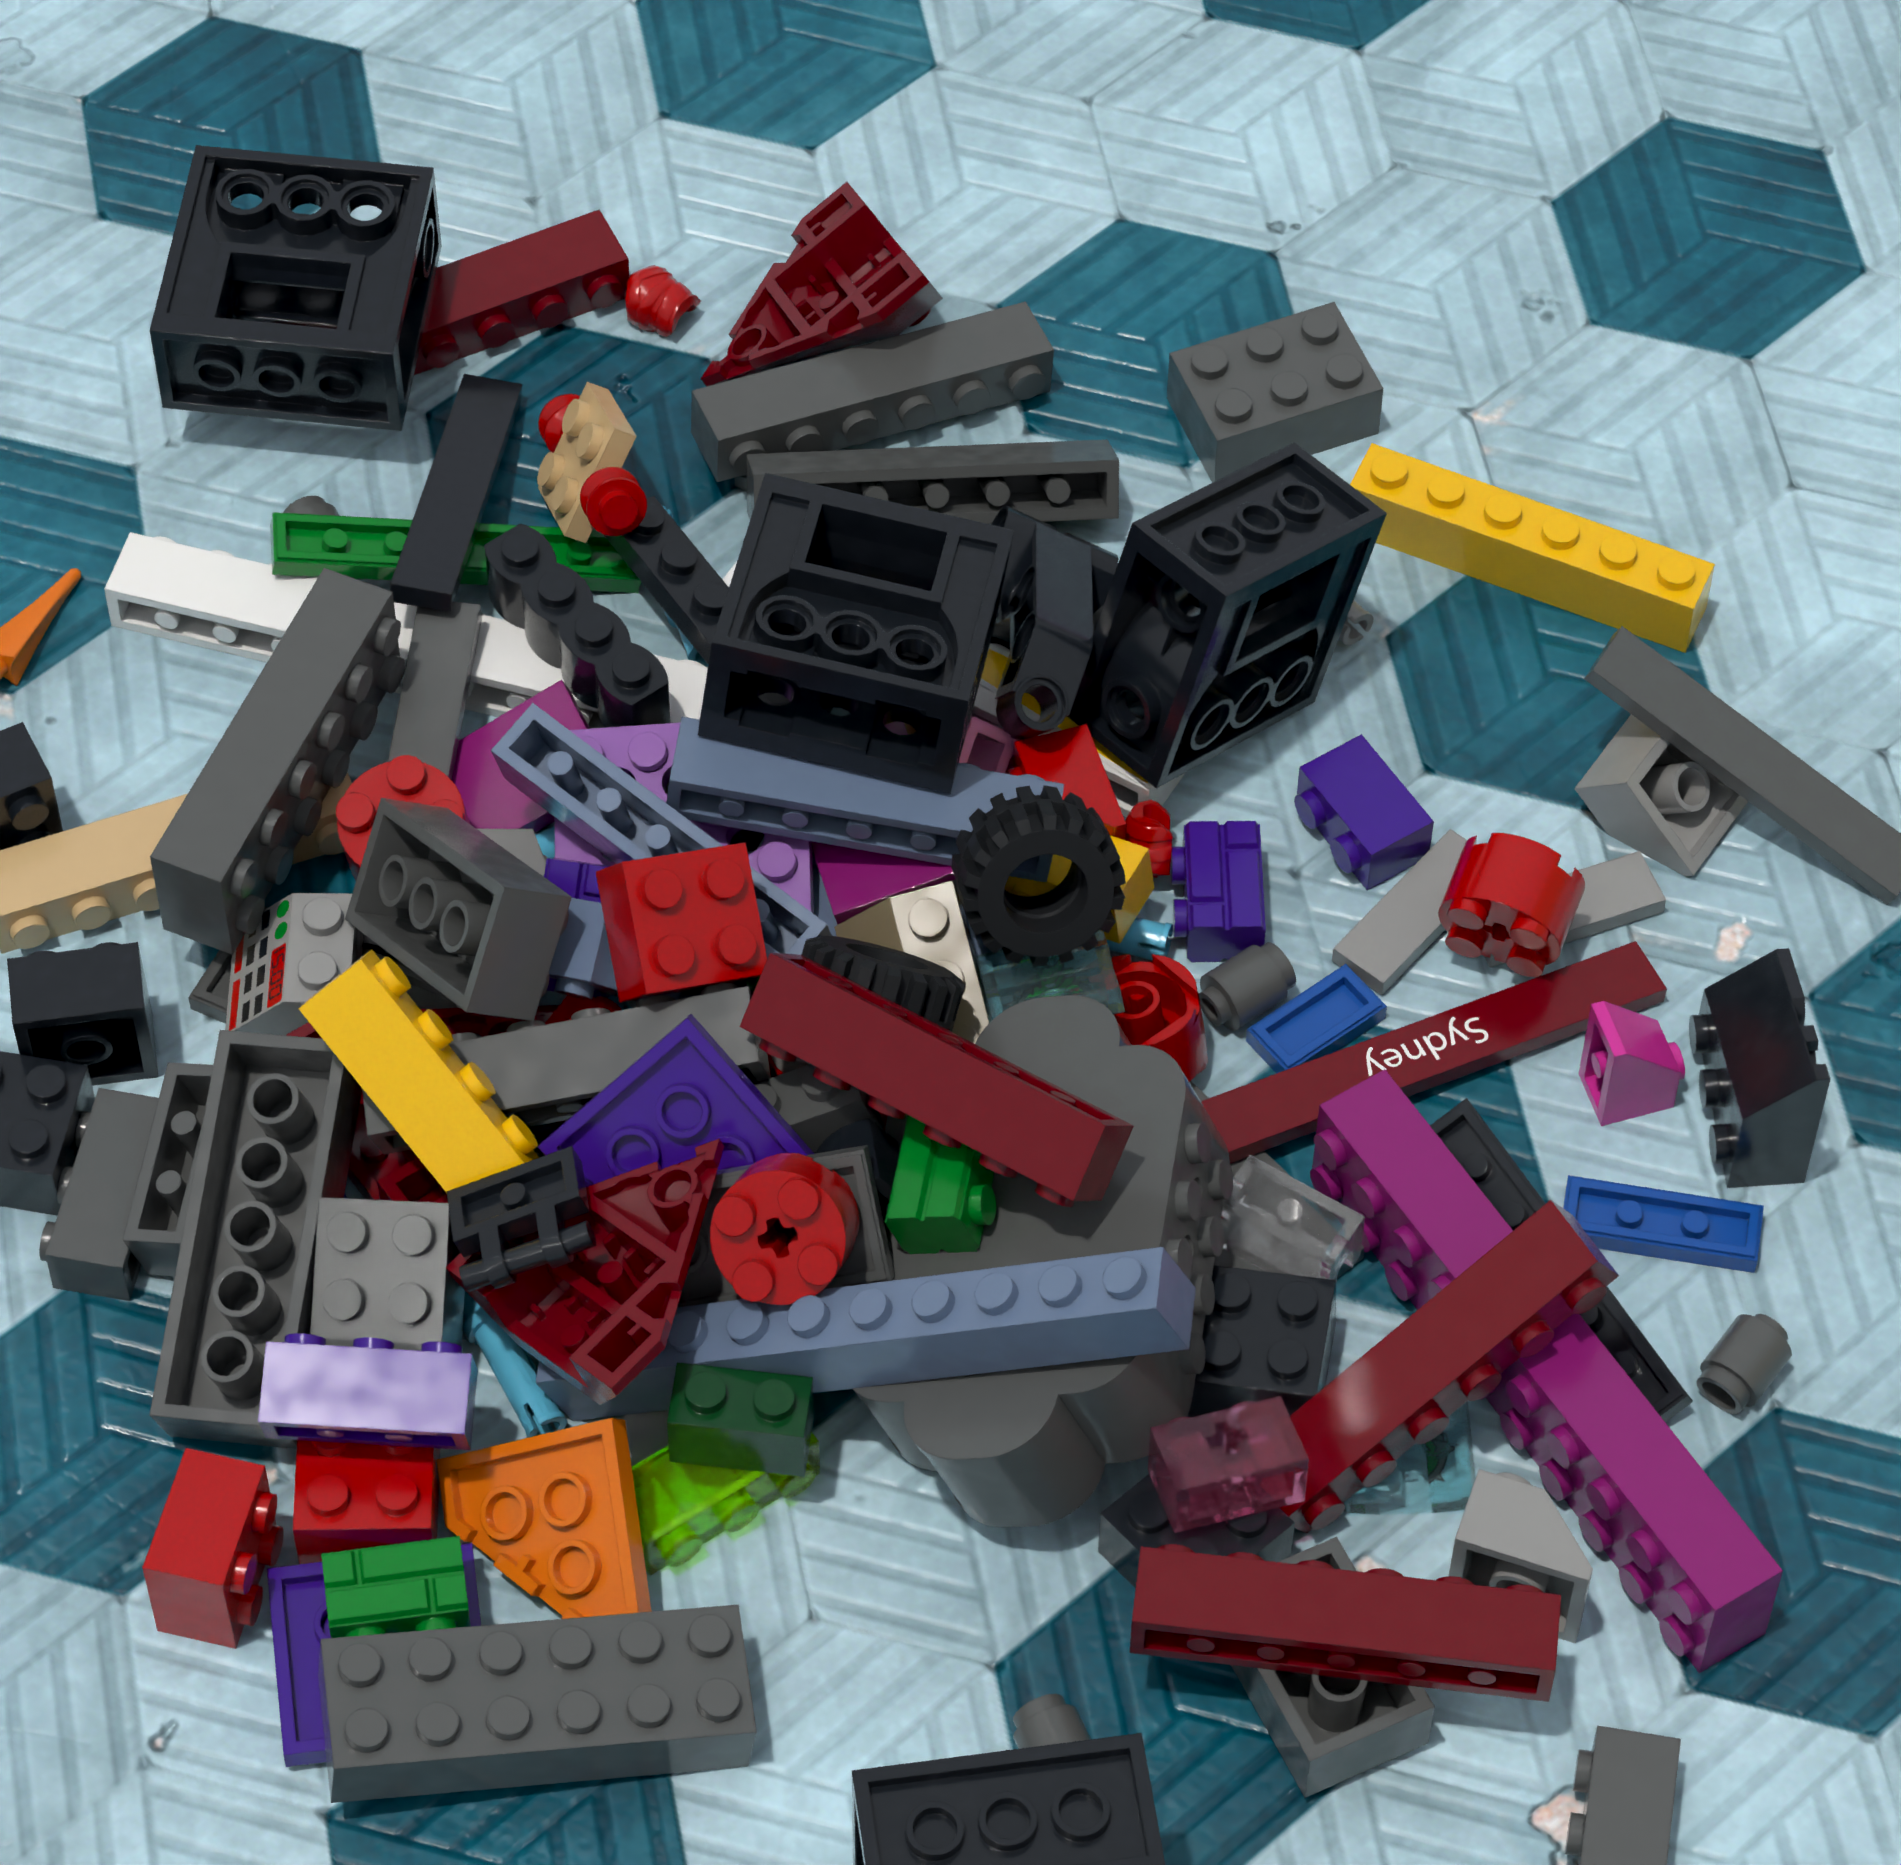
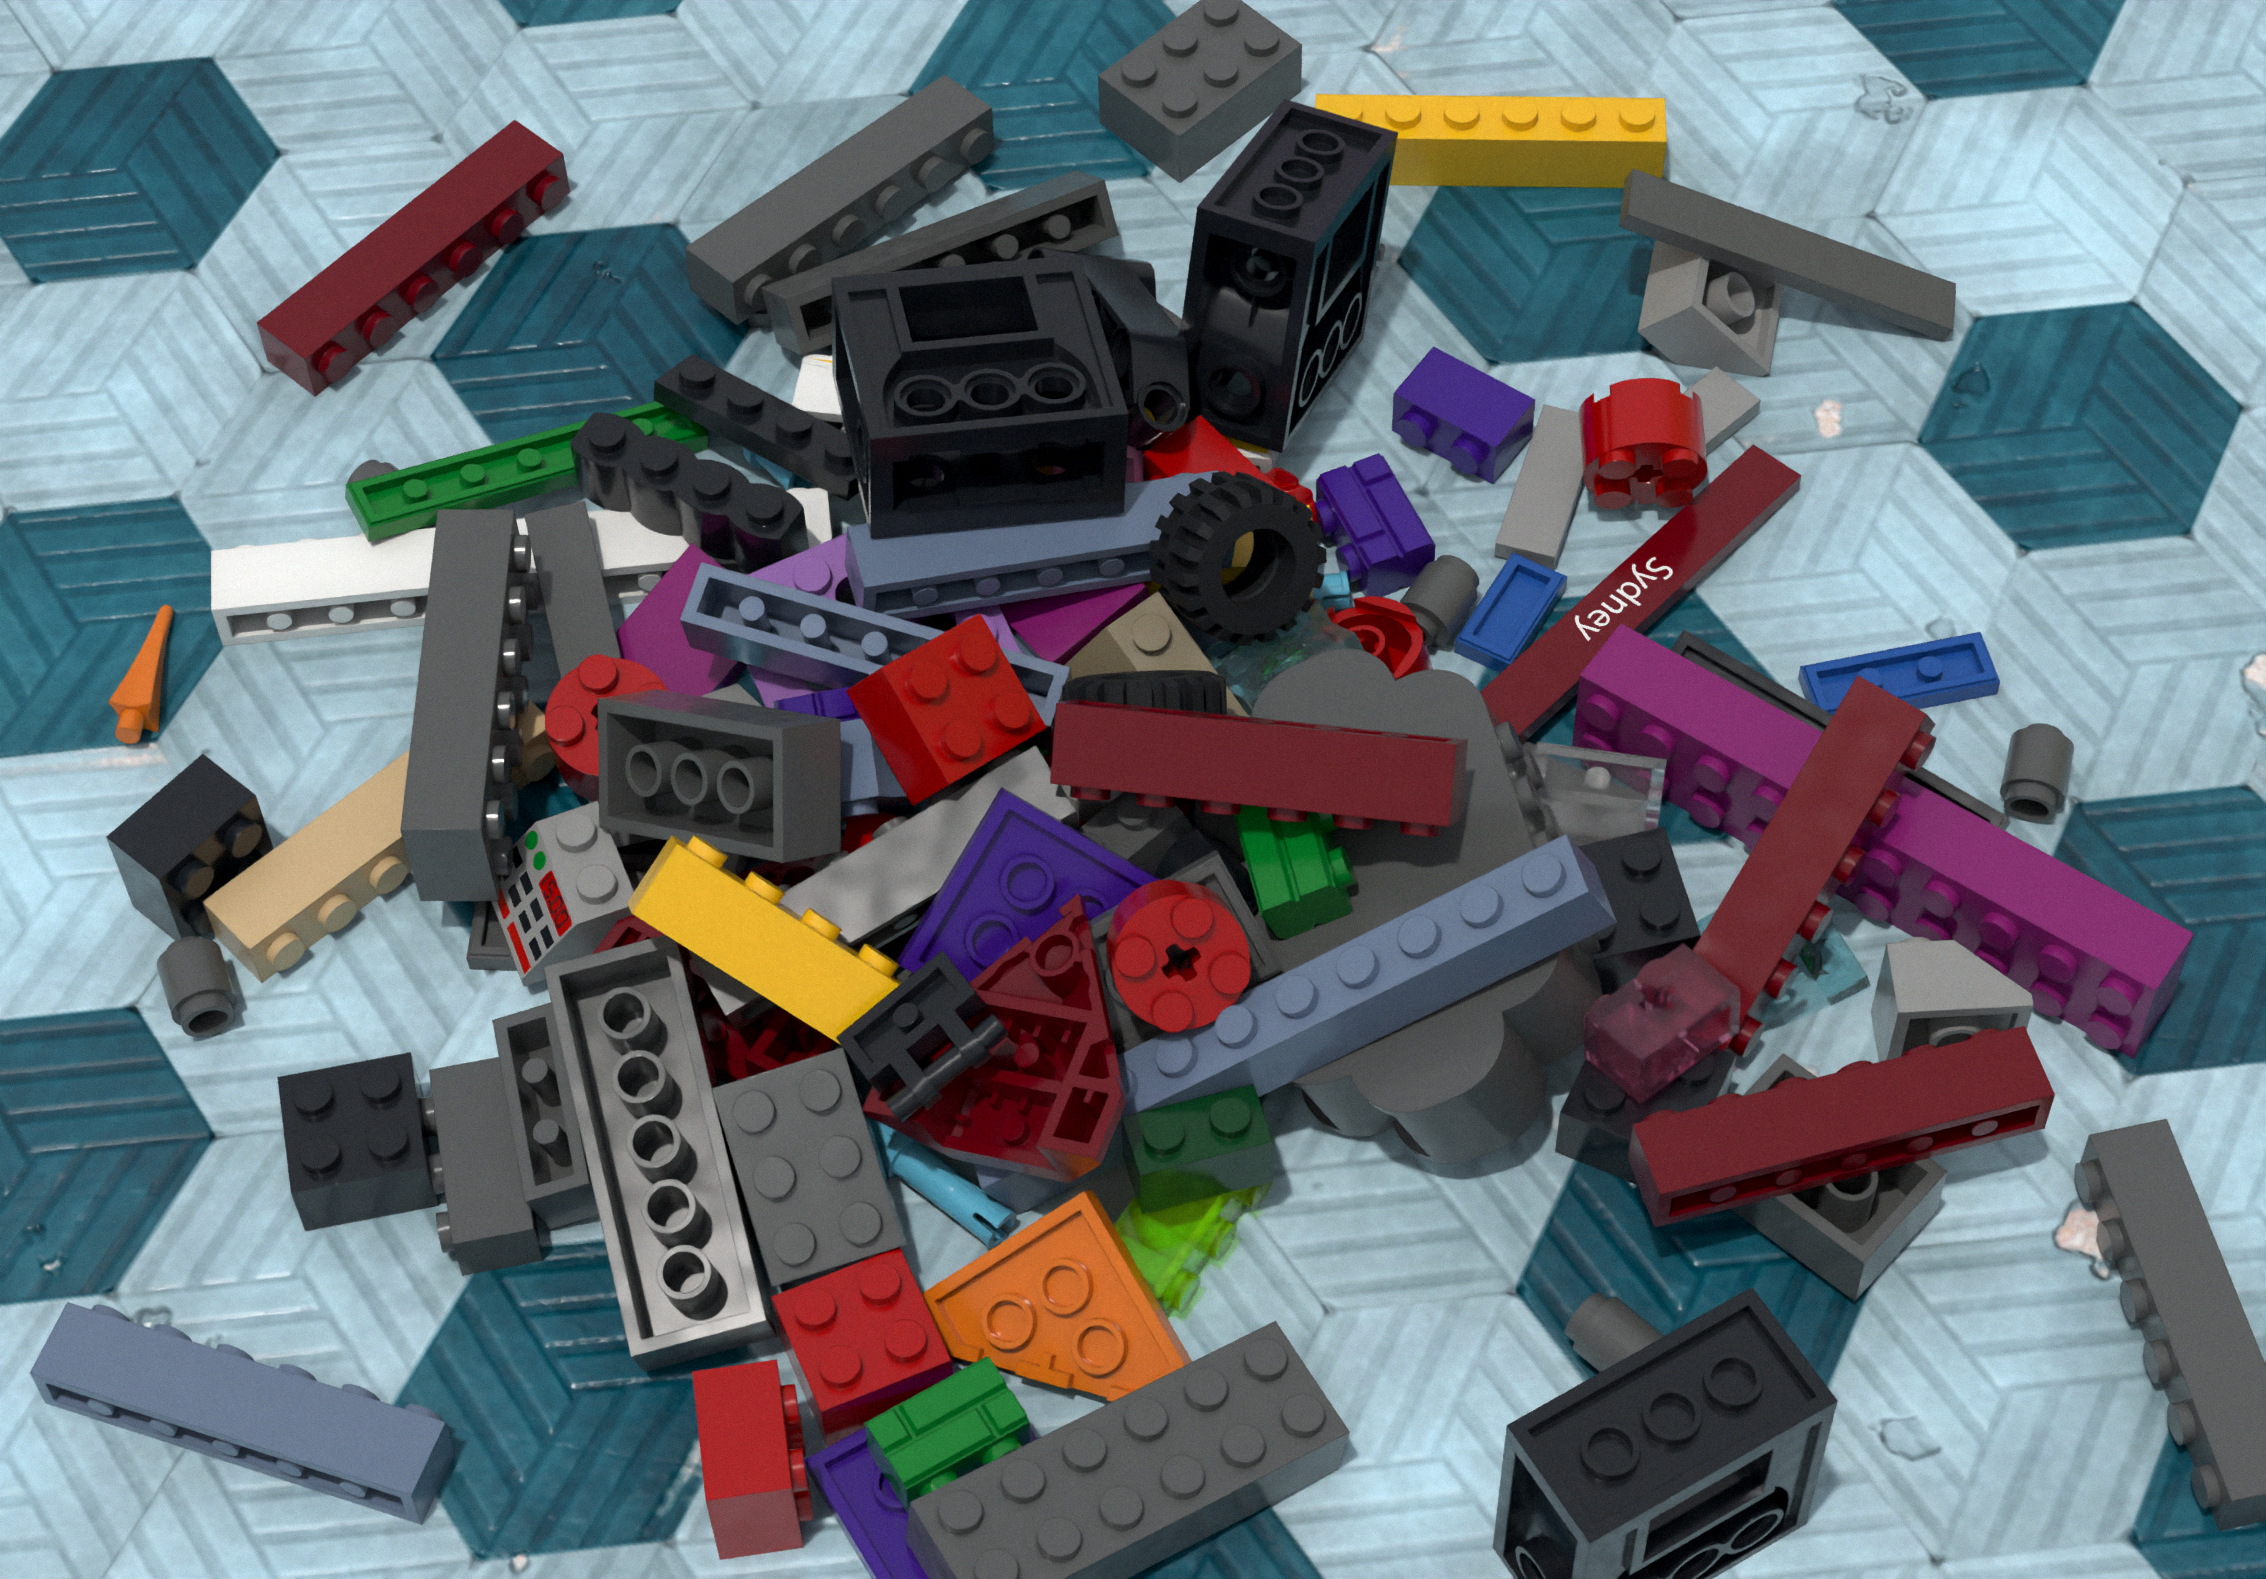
camera: 20 degrees left, 0 degrees up
black brick [7,942,158,1086] -> none
black piece [150,145,442,431] -> none
brick [258,1333,478,1450] -> none
black tile [390,374,523,612] -> none
tan plate [537,382,647,543] -> none
red arm [625,265,701,337] -> none
dark red wedge [701,182,943,386] -> none
dark pink slope [1578,1001,1685,1126] -> none
black wedge [1689,948,1830,1188] -> none

